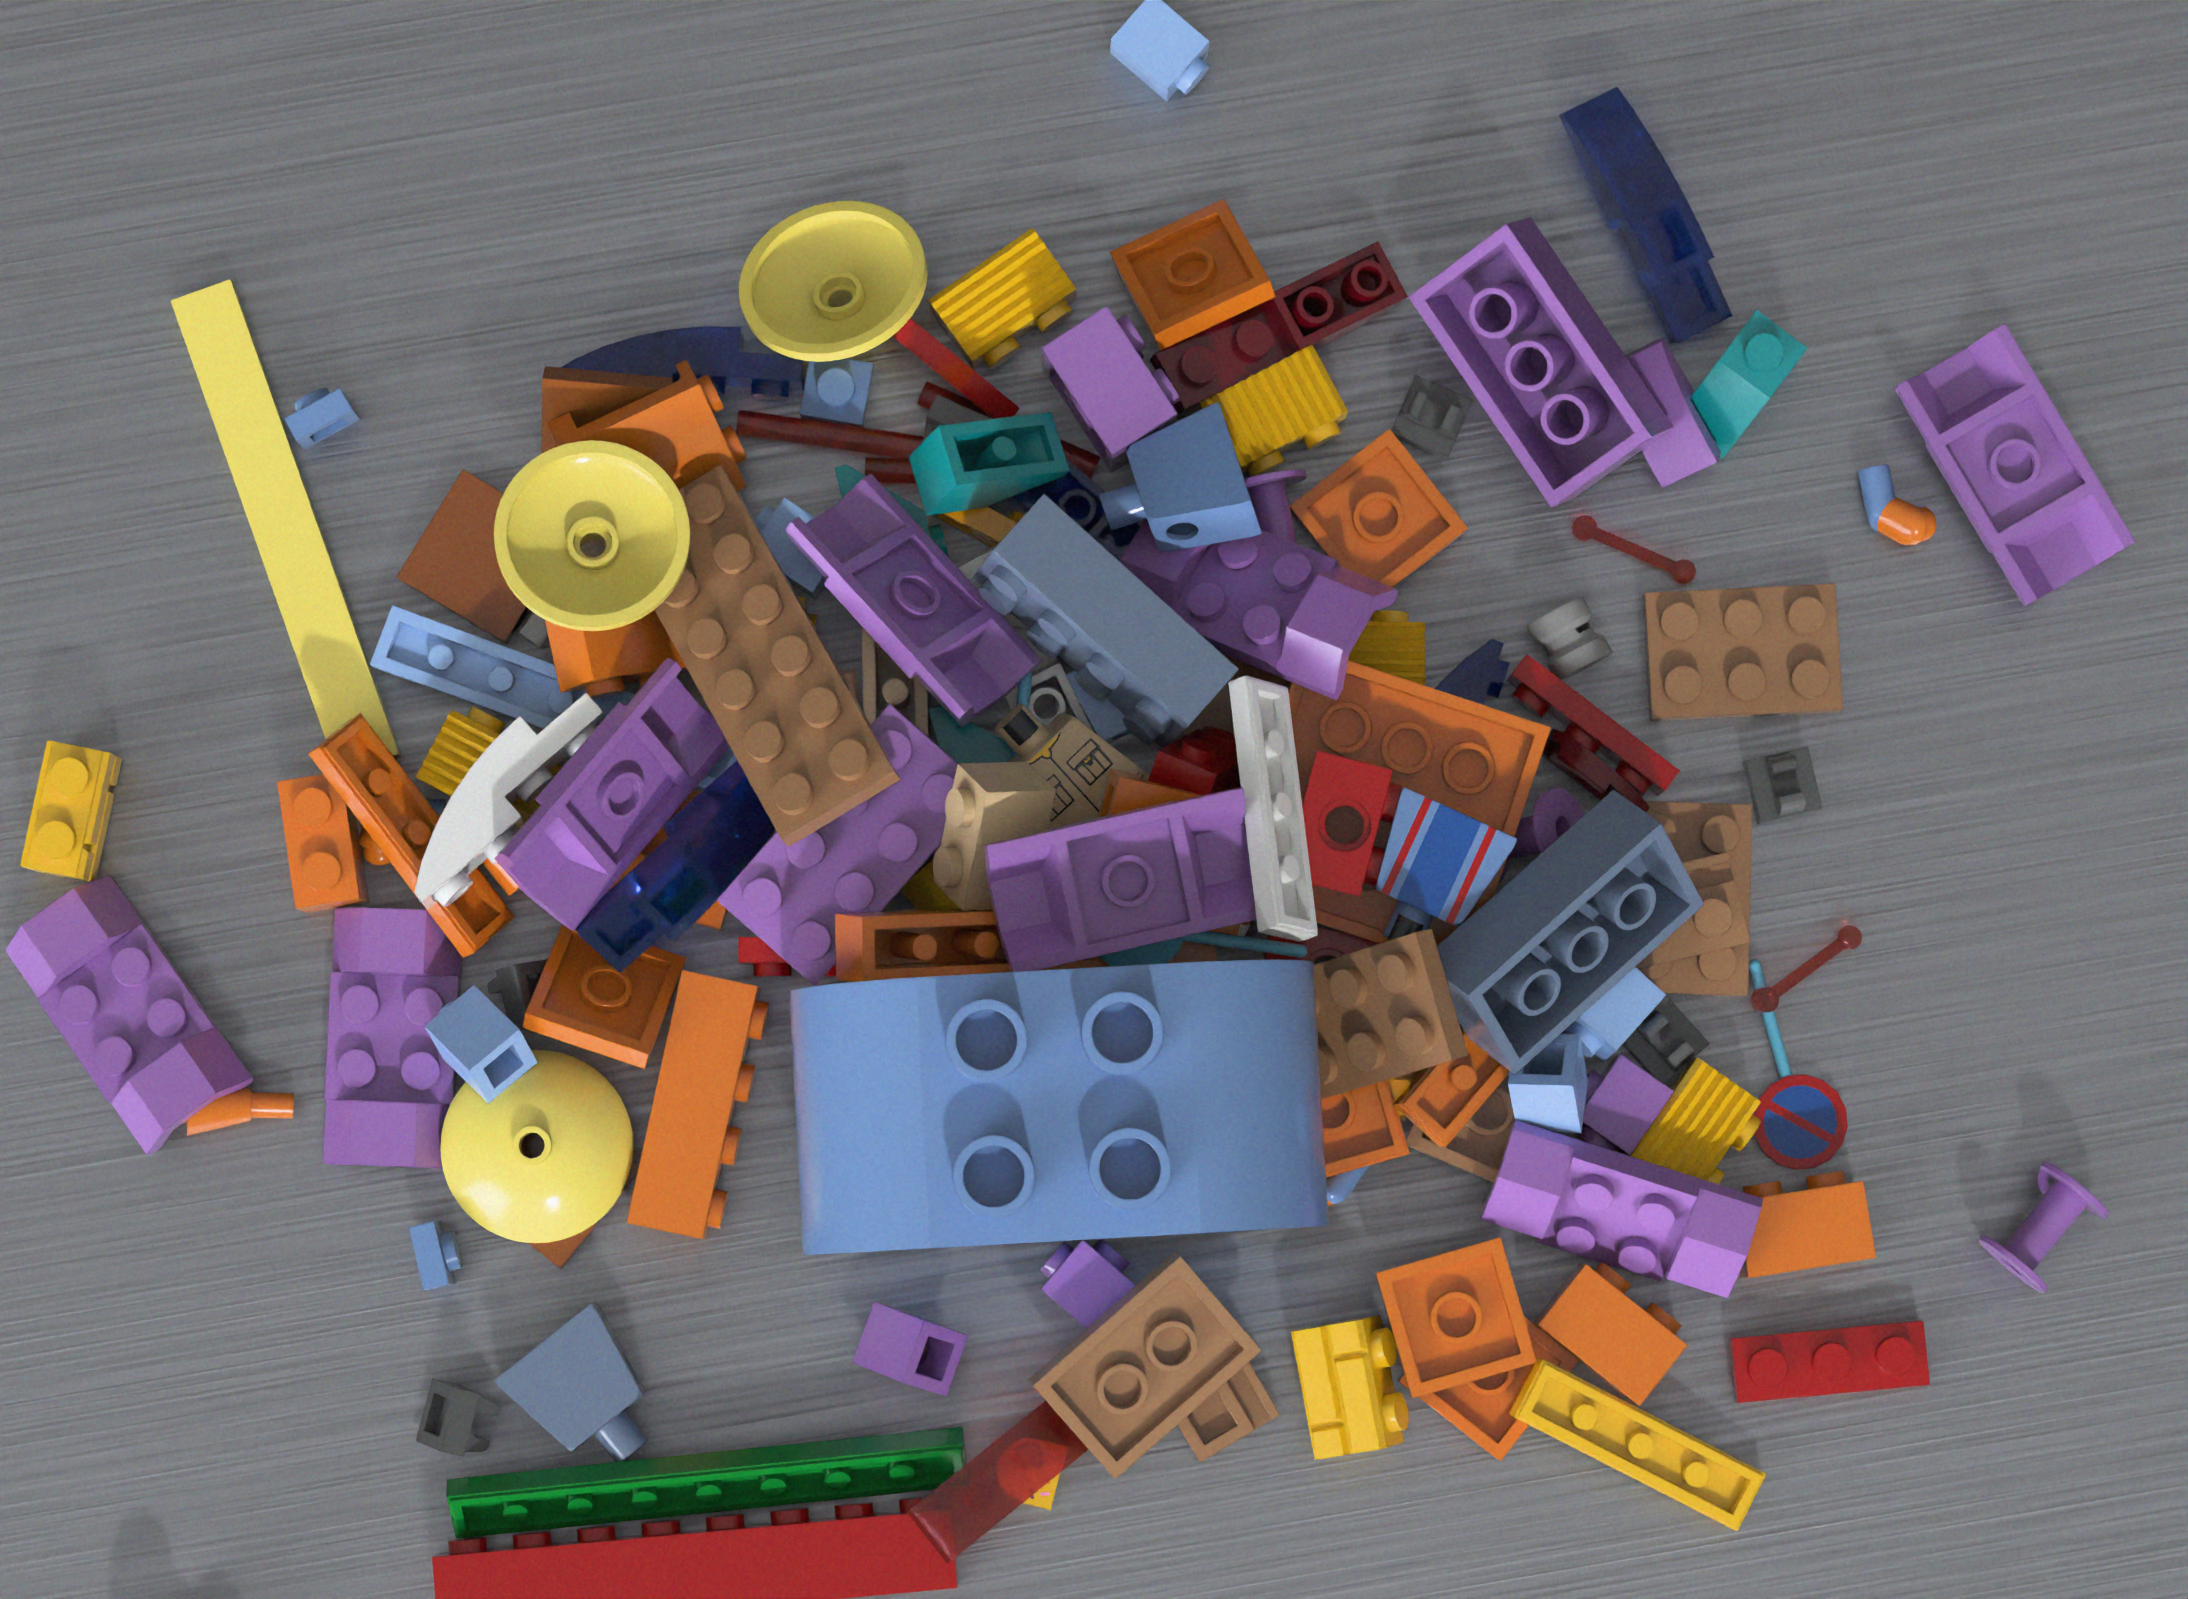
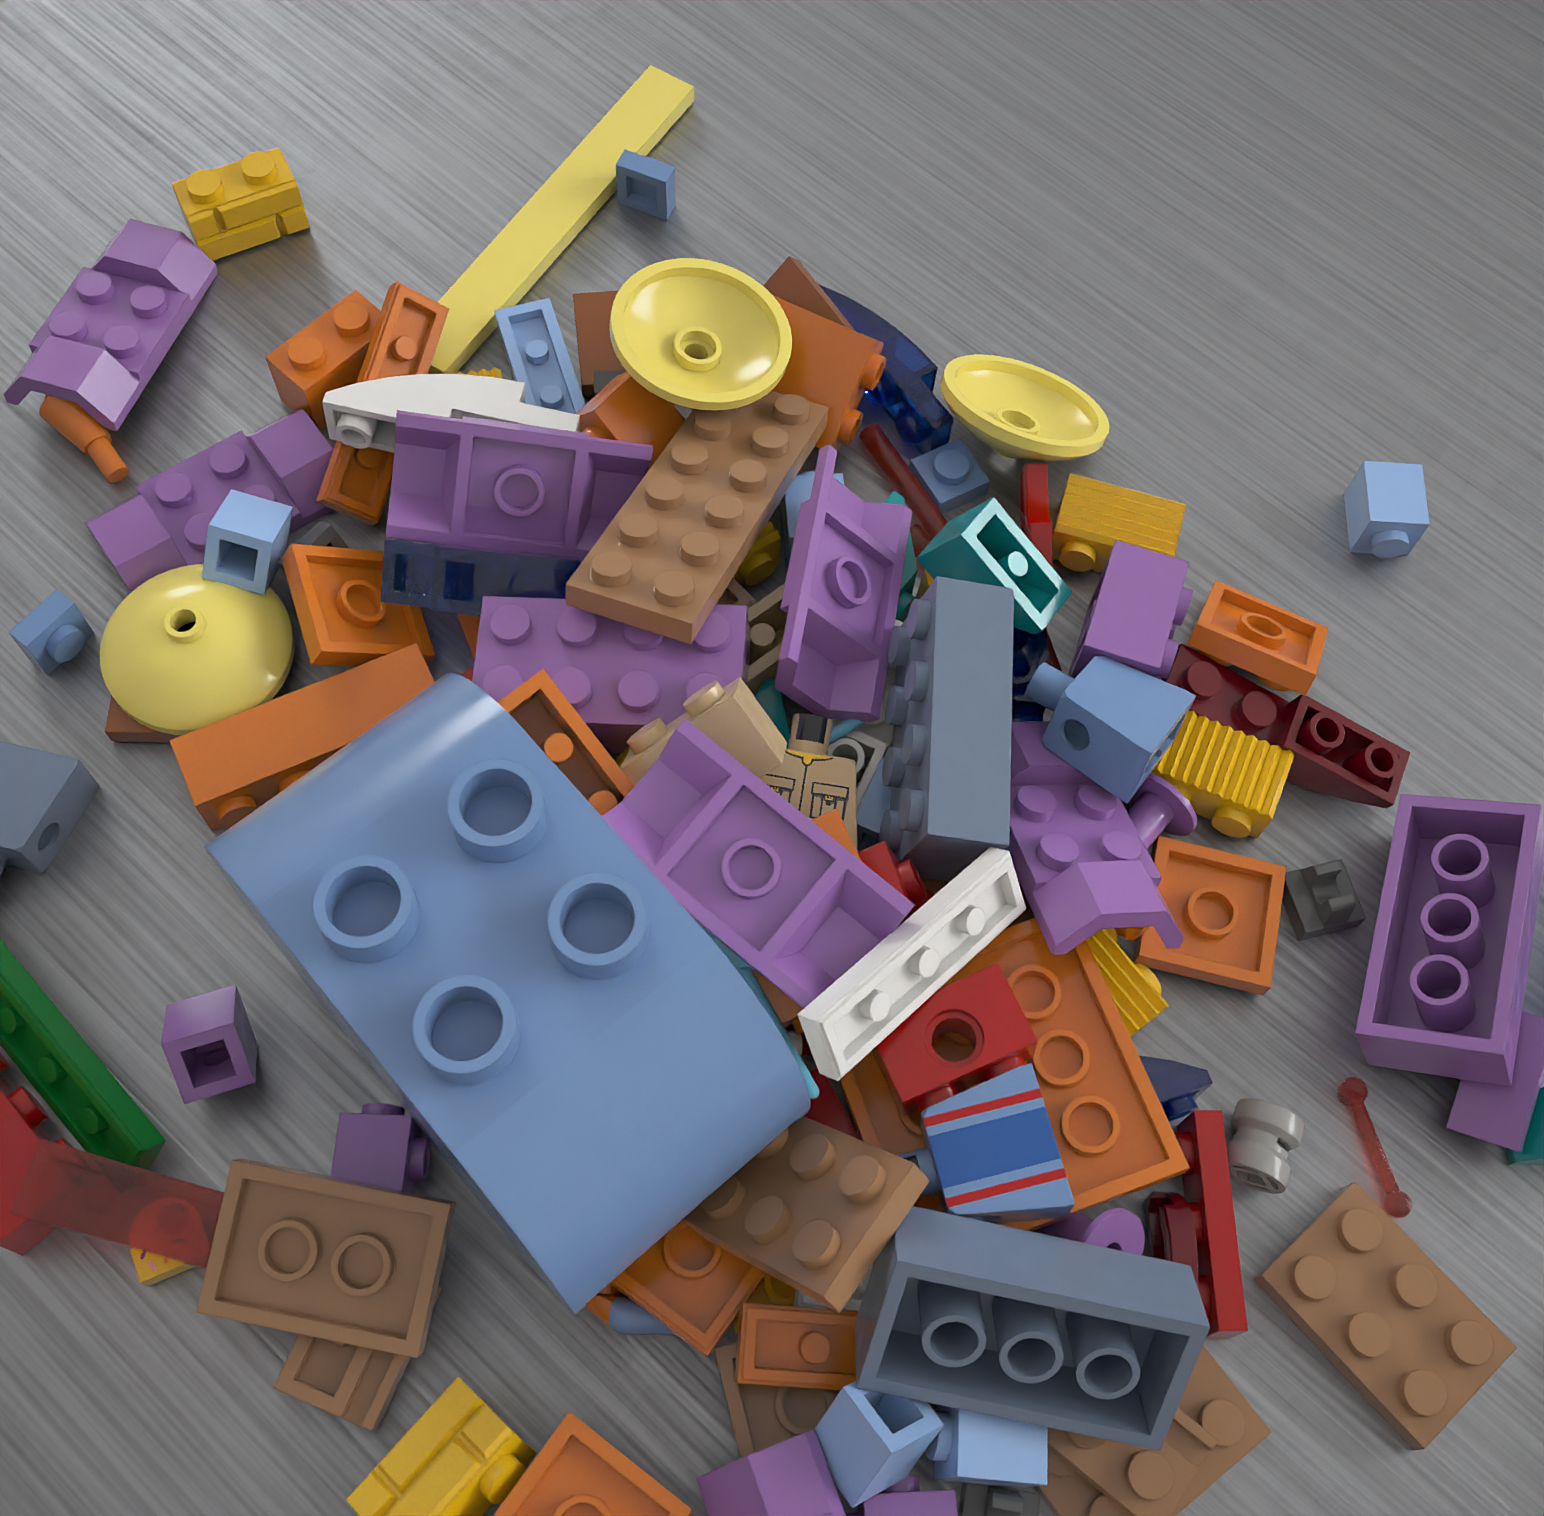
camera: 50 degrees right, 20 degrees down
dark grey tile [1743,747,1823,824] -> none

